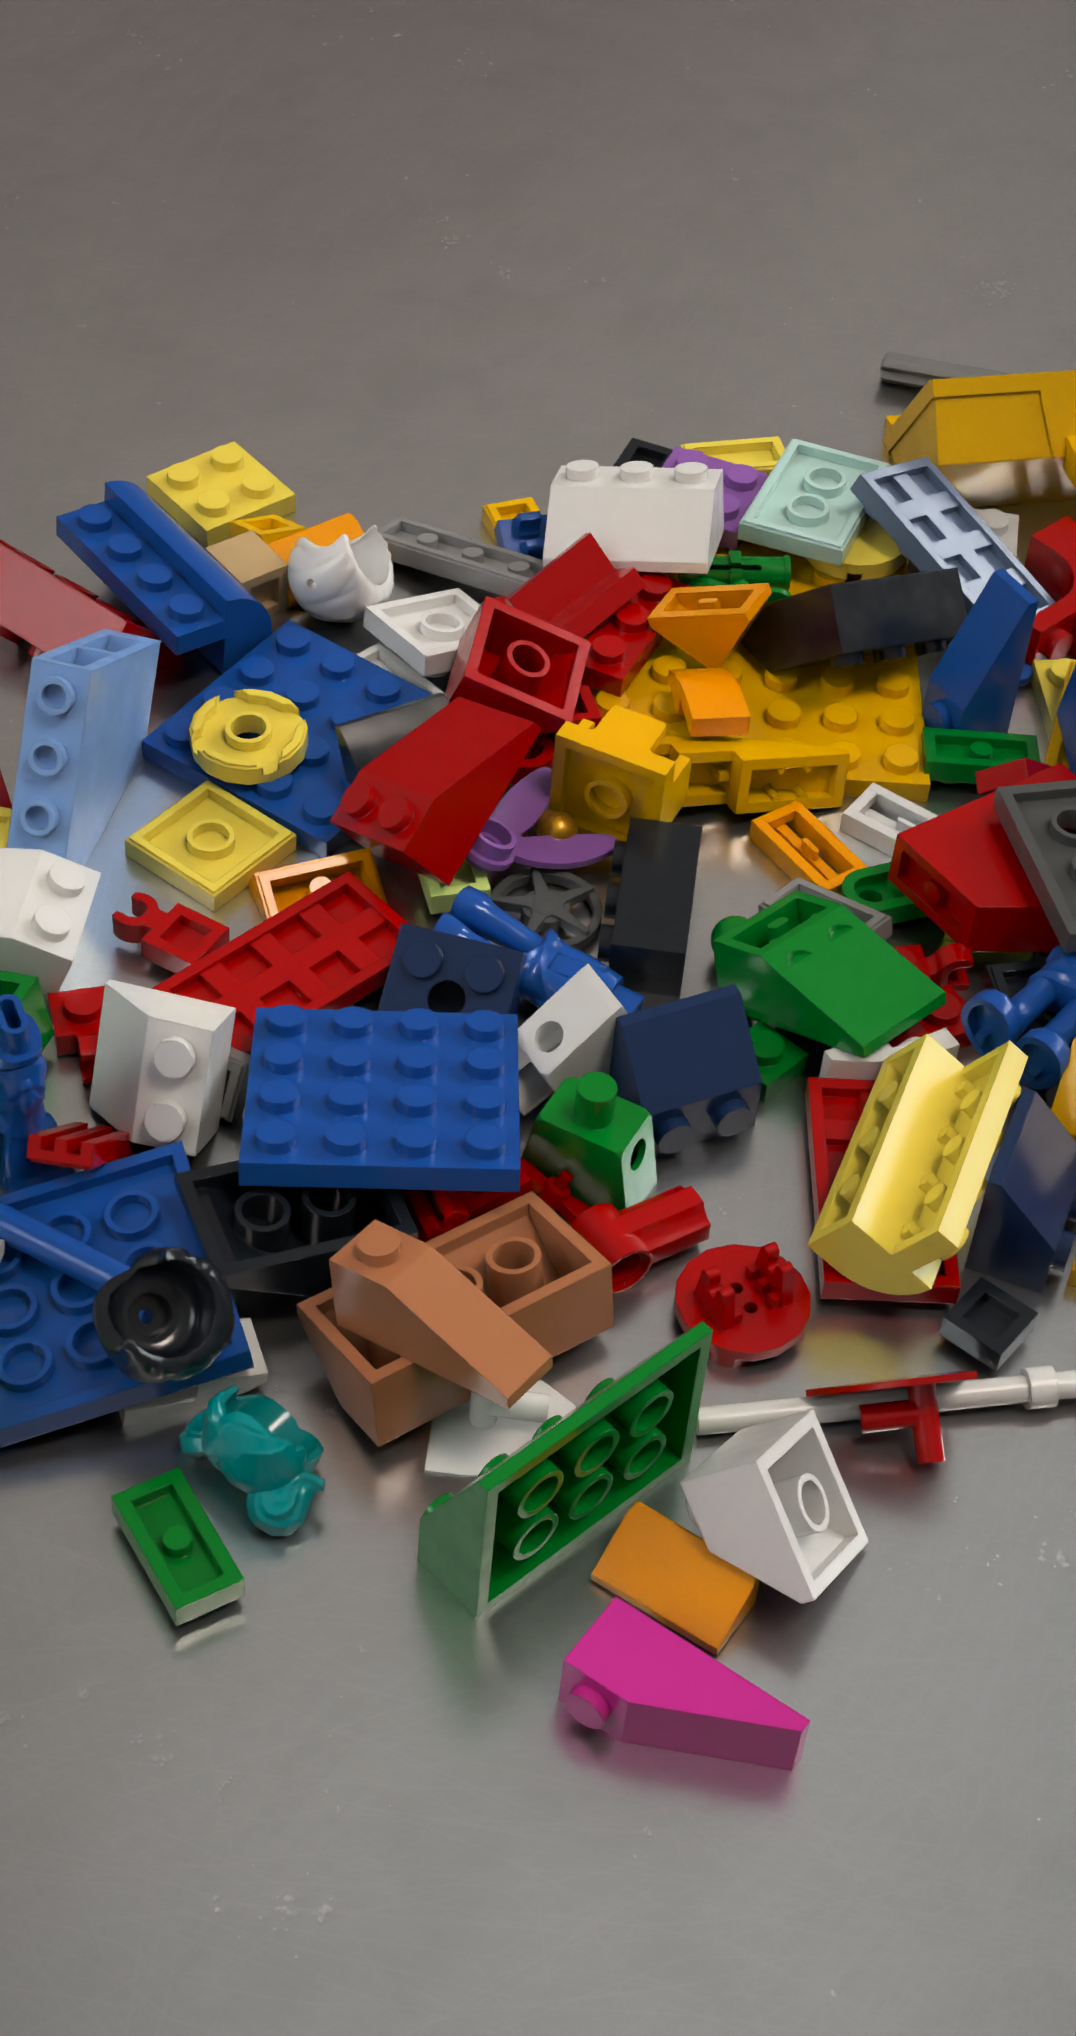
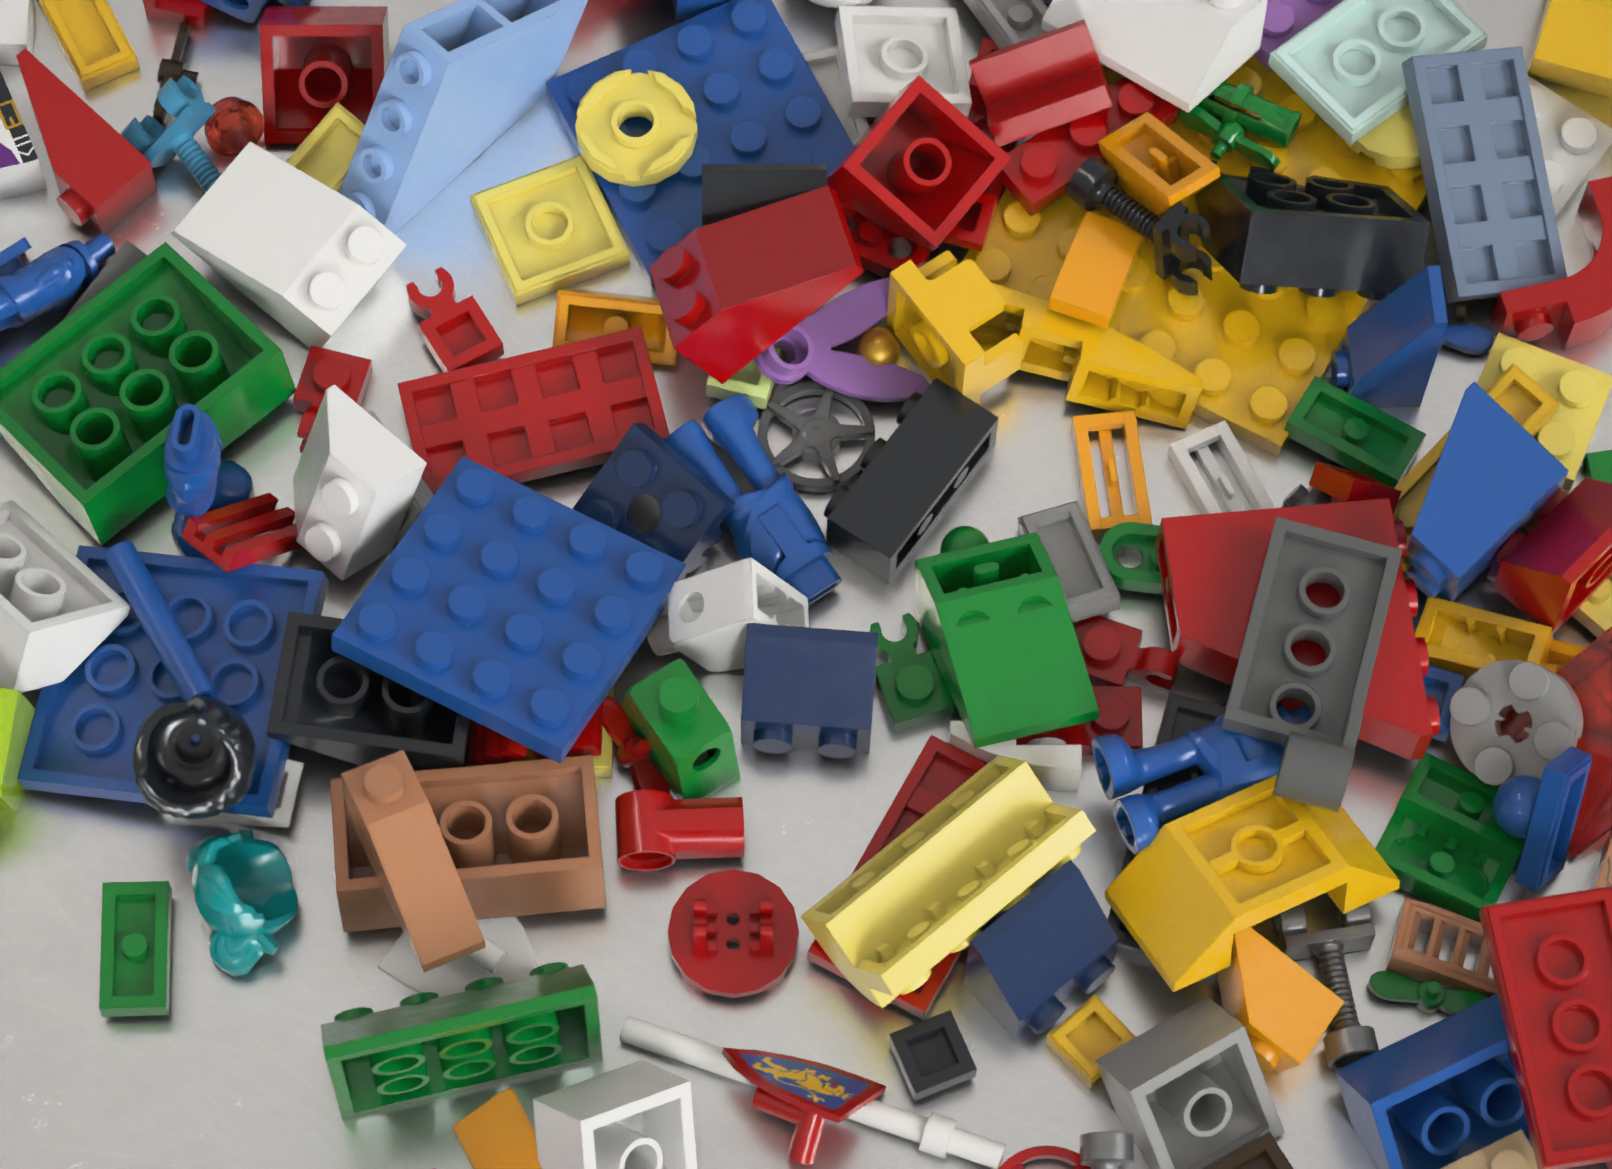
camera: 30 degrees right, 20 degrees up
none -> black bar [1067,157,1212,296]

